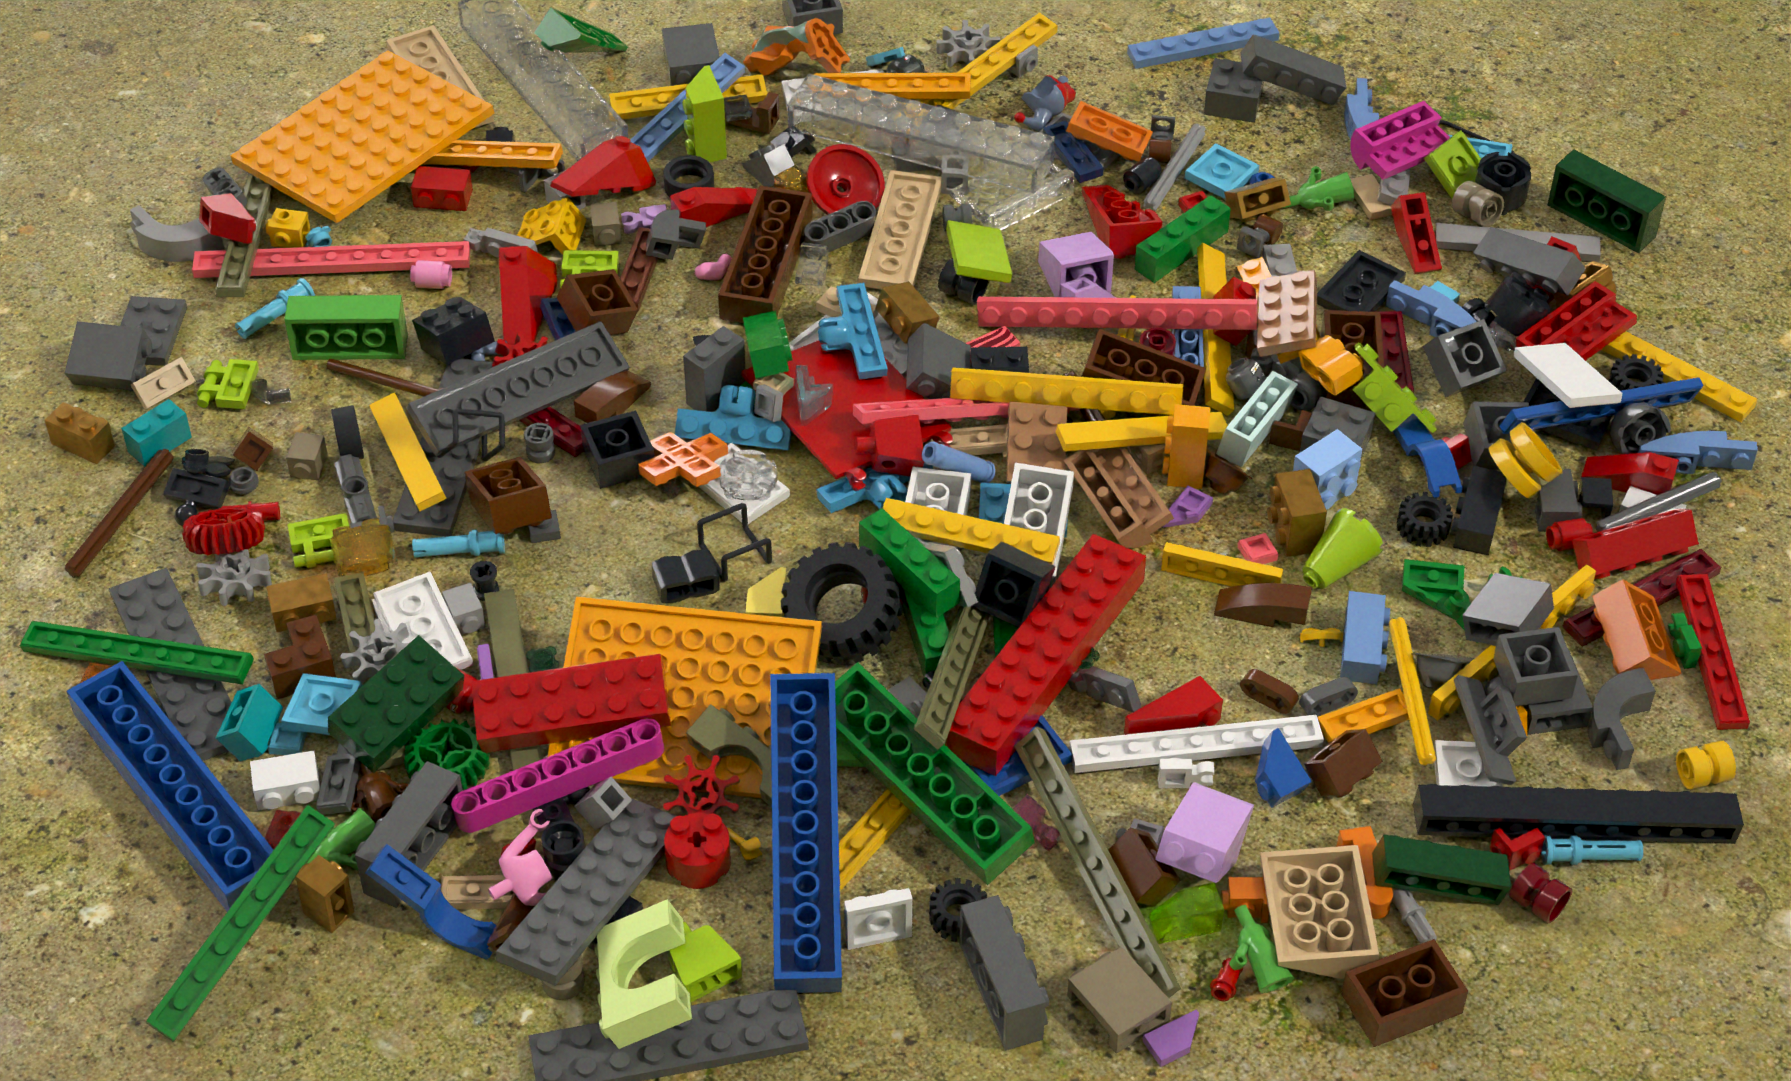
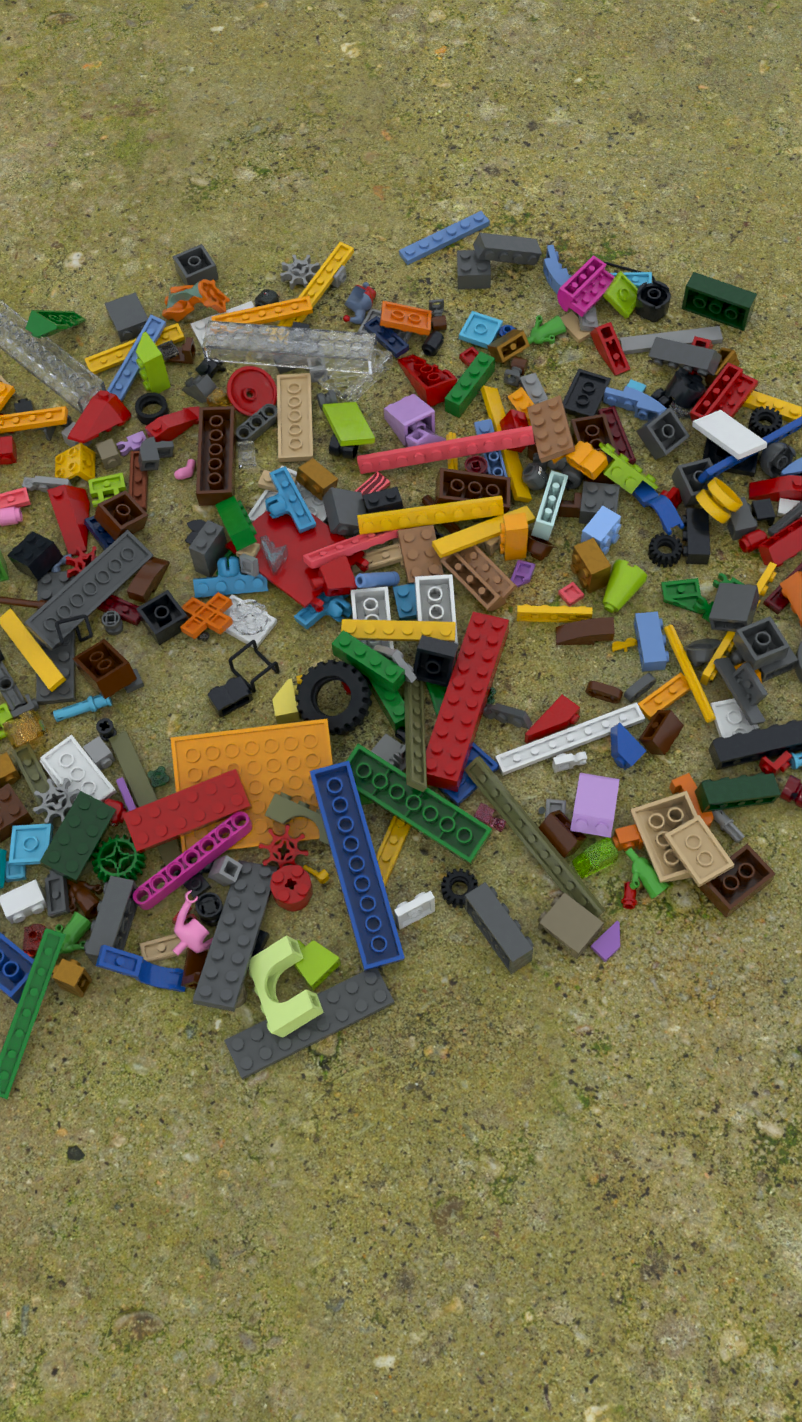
camera: 10 degrees left, 15 degrees up
medium azure tile [866,47,905,66] -> none
light grey axle [1143,123,1206,211] -> none
dark tan wheel [1452,181,1504,227] -> none
none -> tan plate [664,815,735,887]

